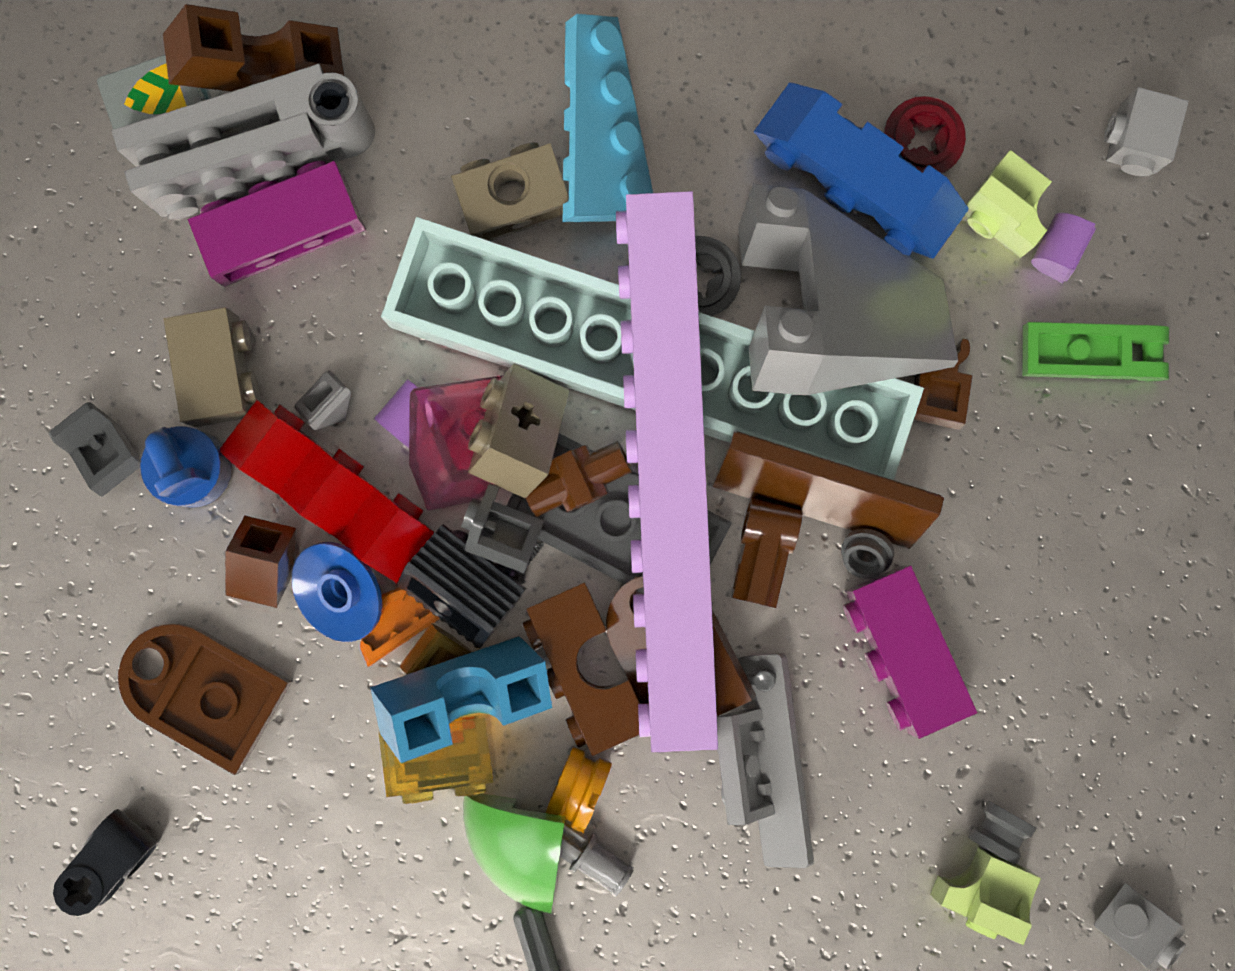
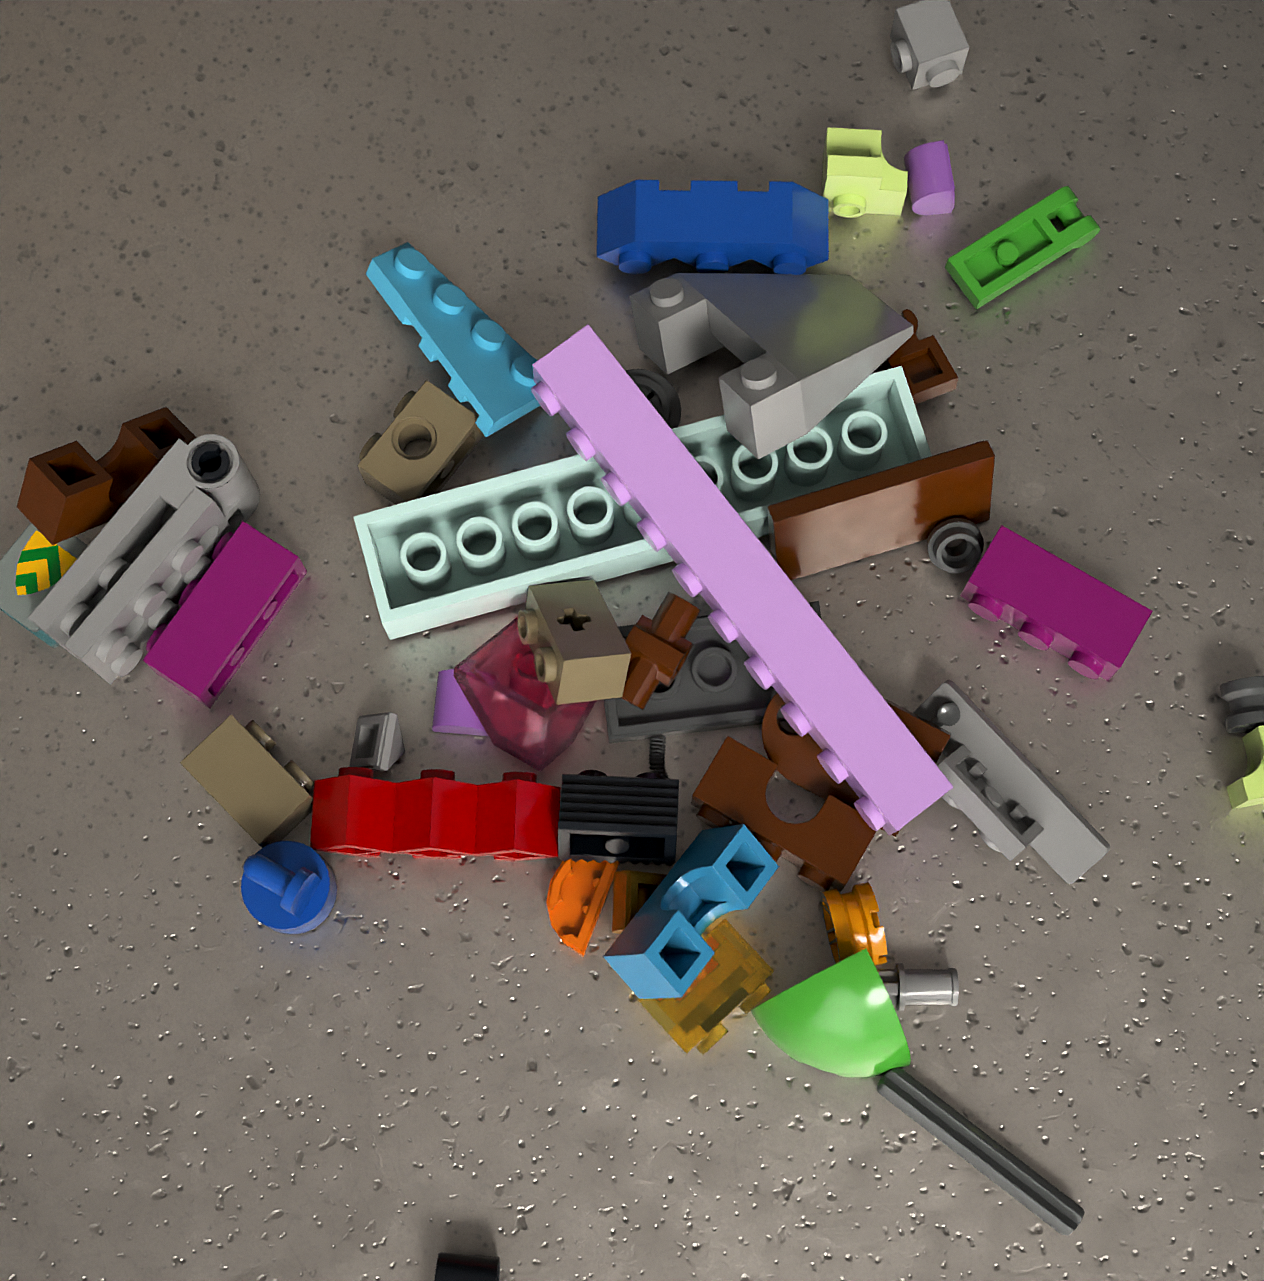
camera: 30 degrees left, 10 degrees down
dark grey bracket [49,402,141,497] -> none
reddish brown tile [118,624,293,775] -> none
brick [225,515,296,608] -> none
blue dish [292,542,382,642] -> none
dark grey bracket [461,483,544,573] -> none
reddish brown piece [731,498,803,608] -> none
dark red gear [884,96,966,174] -> none

